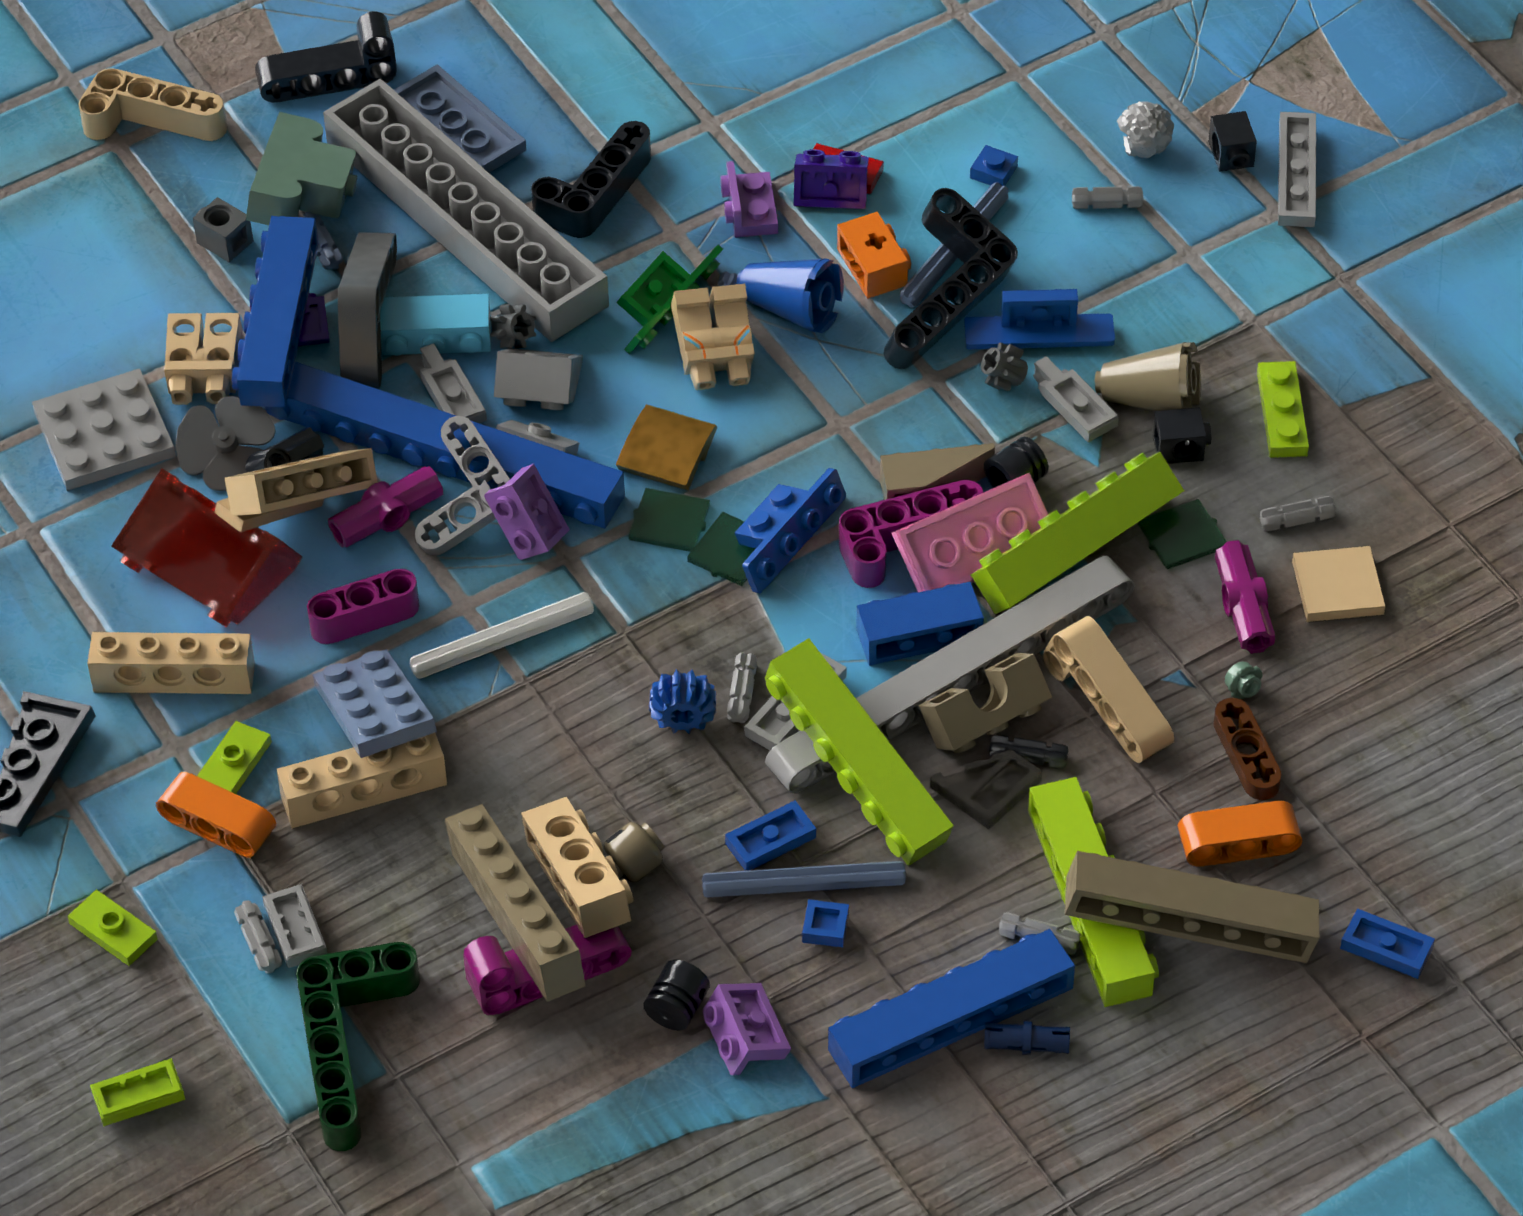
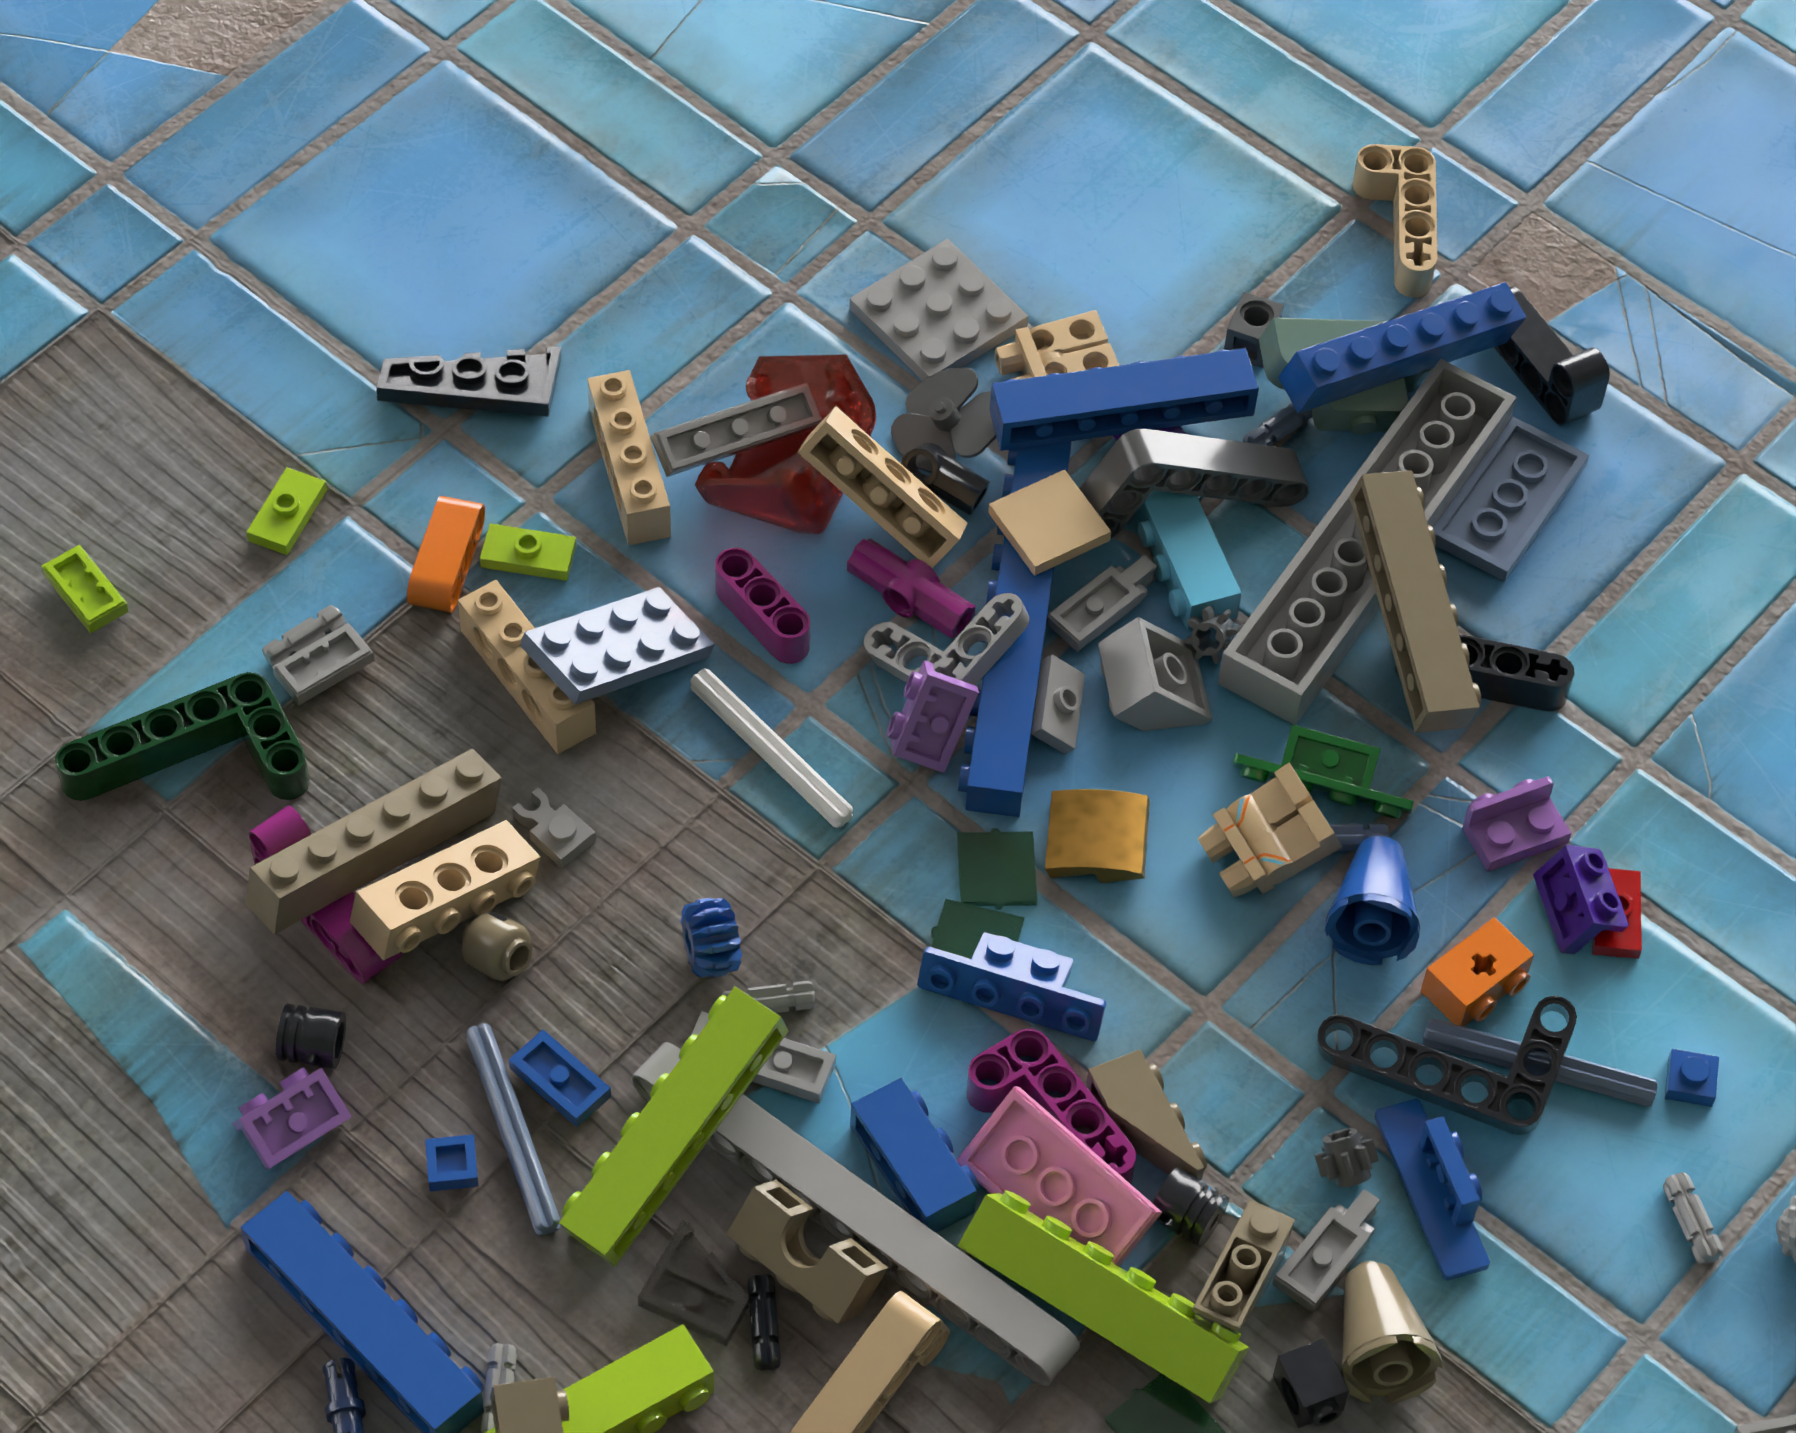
camera: 70 degrees right, 5 degrees up
none -> light grey plate [512,788,596,869]
none -> light grey tile [650,383,822,477]
none -> tan tile [988,469,1111,576]
none -> dark tan slope [1192,1199,1295,1332]
none -> blue brick [1278,282,1527,414]
none -> dark tan brick [1350,470,1481,733]

